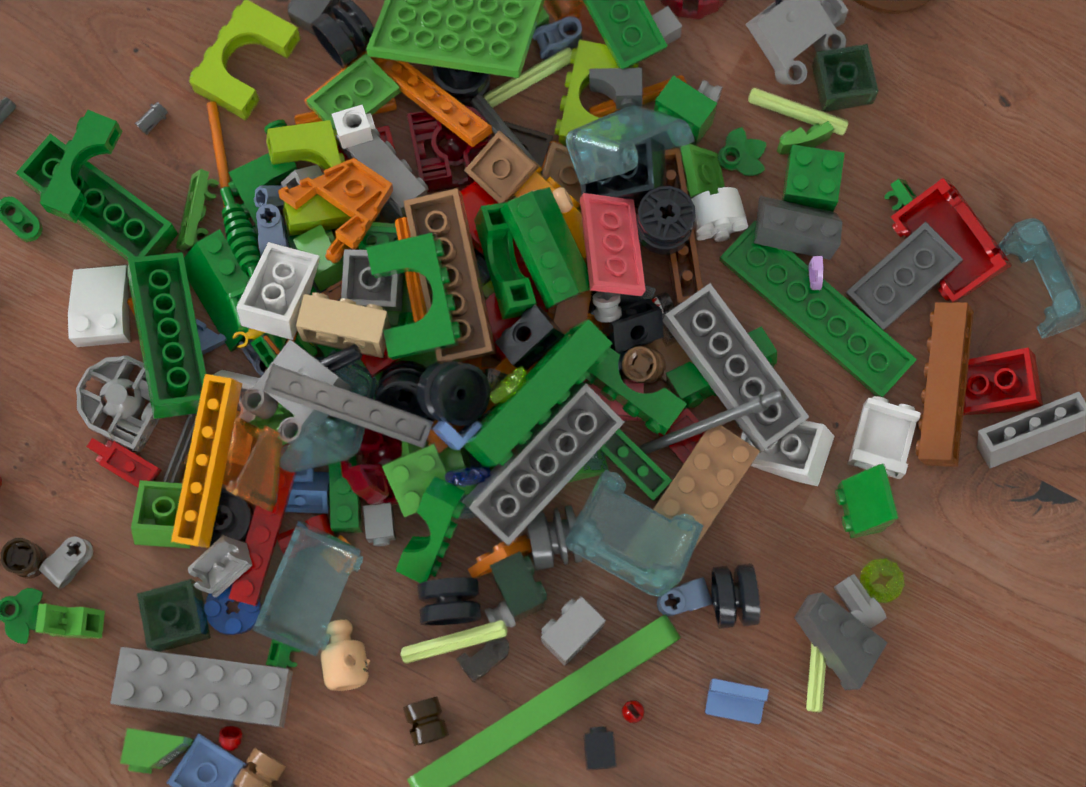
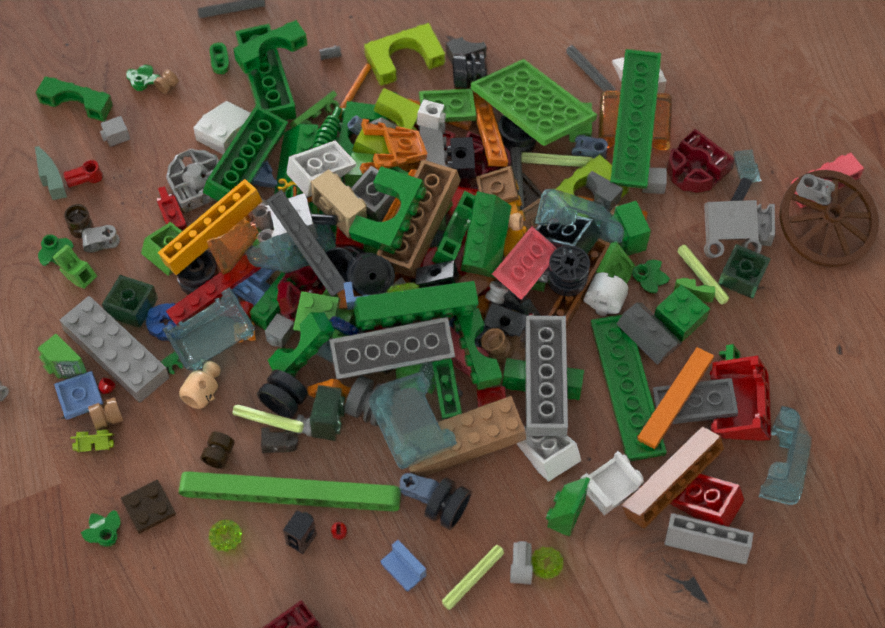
camera: 35 degrees right, 15 degrees down
light grey hinge [188,535,252,597] -> none
sand blue piece [256,204,289,256] -> none
light grey brick [541,597,606,666] -> none
dark grey bar [641,389,786,454] -> none
light grey wheel [698,80,723,103] -> none
dark grey wedge [794,592,888,690] -> none
lavender tile [808,256,823,290] -> none
none -> black brick [447,137,475,179]
none -> orange tile [638,347,714,449]

